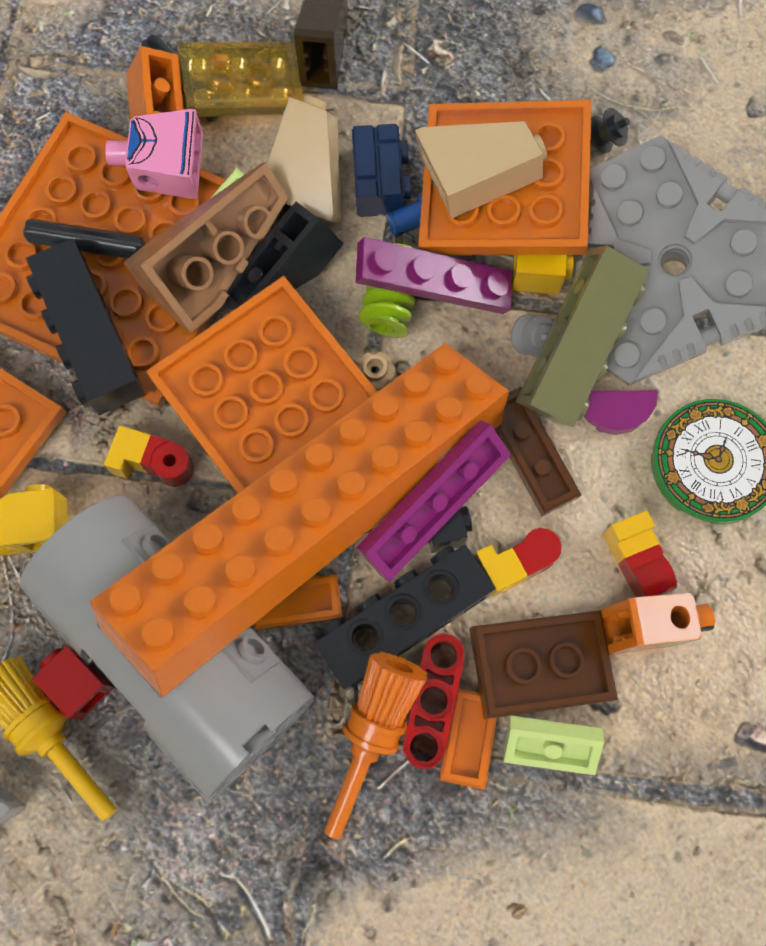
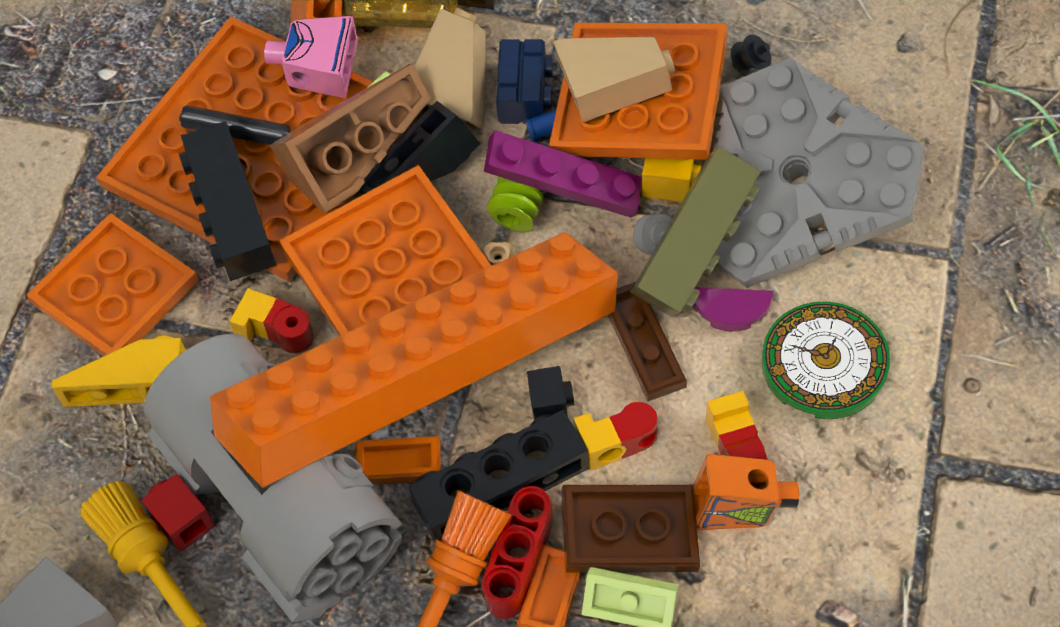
camera: 10 degrees right, 15 degrees down
magenta plate [356,421,511,582] -> none

